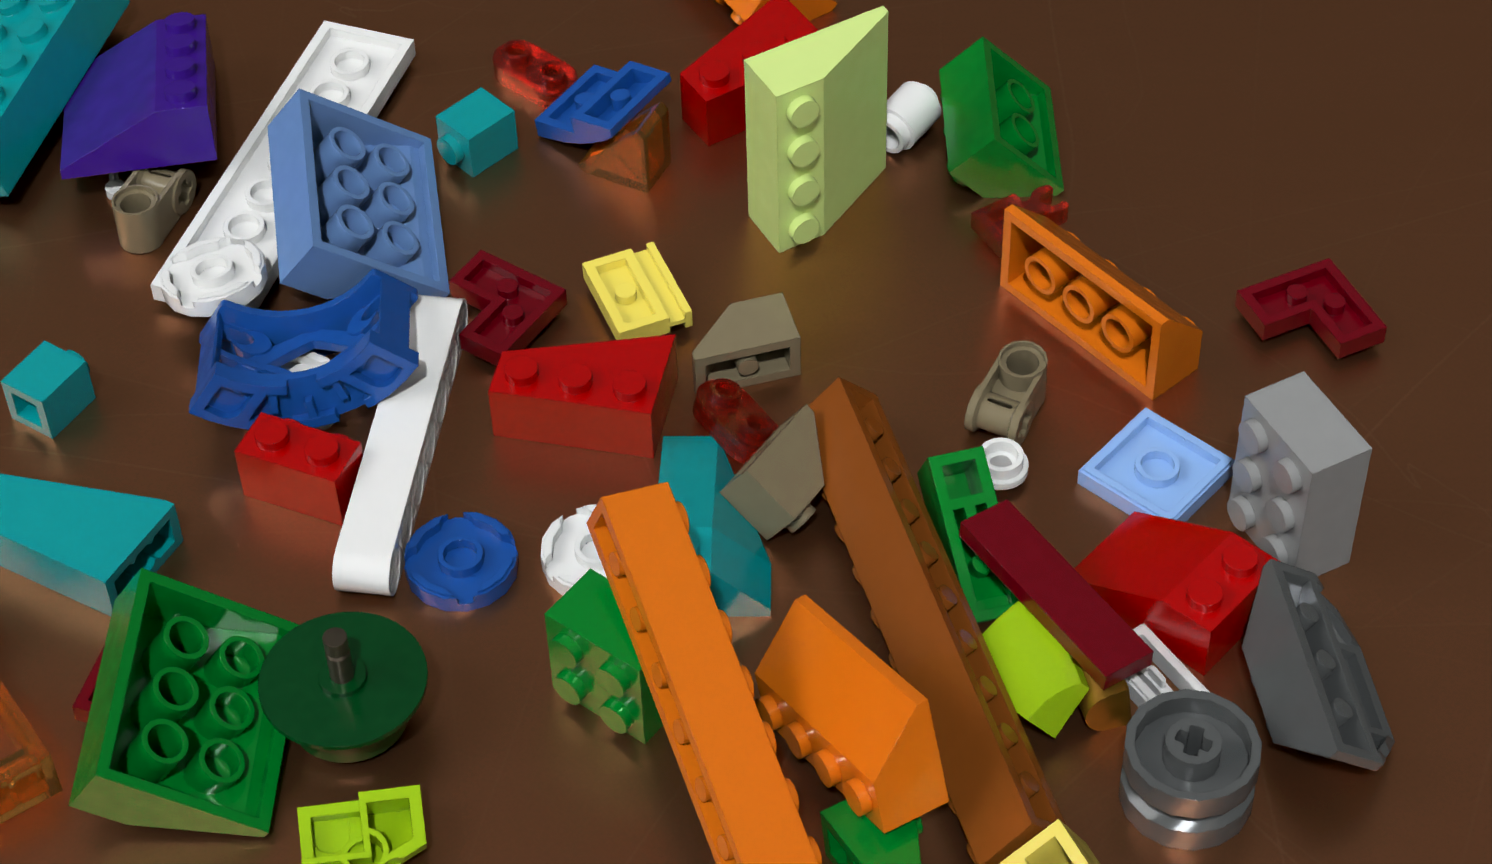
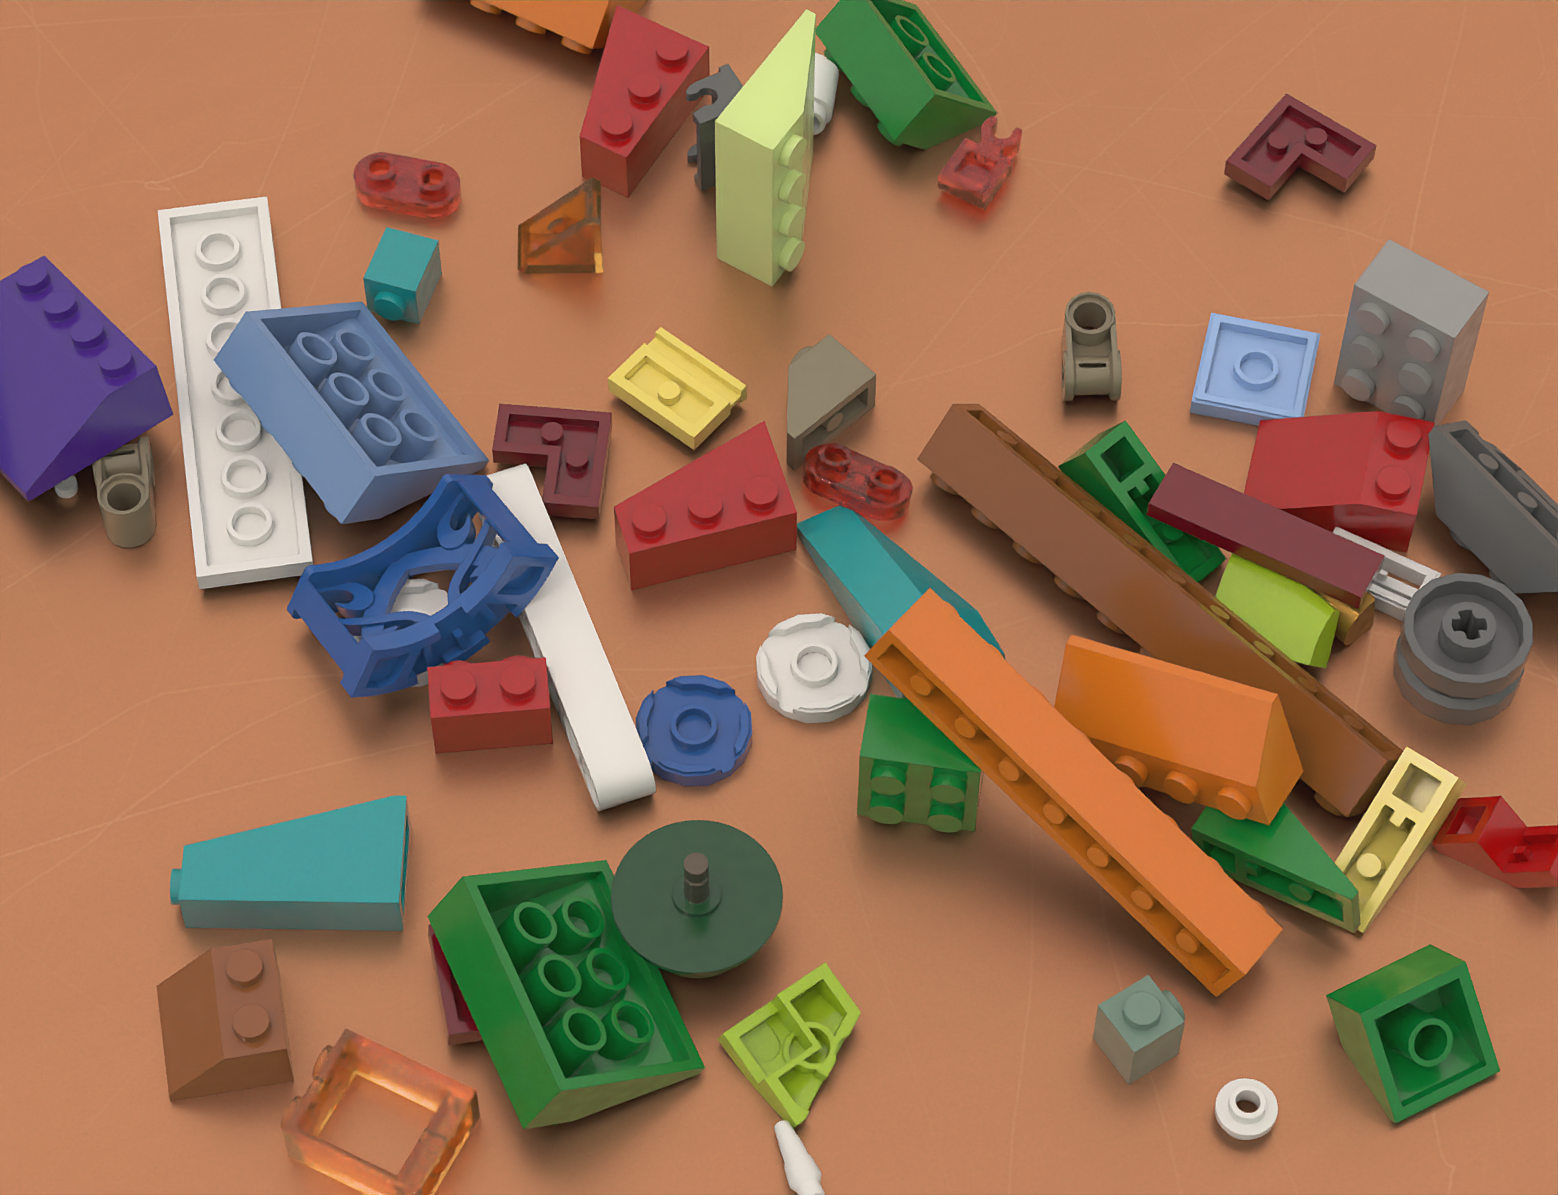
camera: 30 degrees left, 10 degrees up
teal brick [0,340,96,439] -> none
white tile [159,237,268,317] -> none
blue slope [535,61,671,144] -> none
dark tan slope [719,404,825,540] -> none
white plate [982,437,1029,490] -> none
orange slope [1000,204,1203,401] -> none

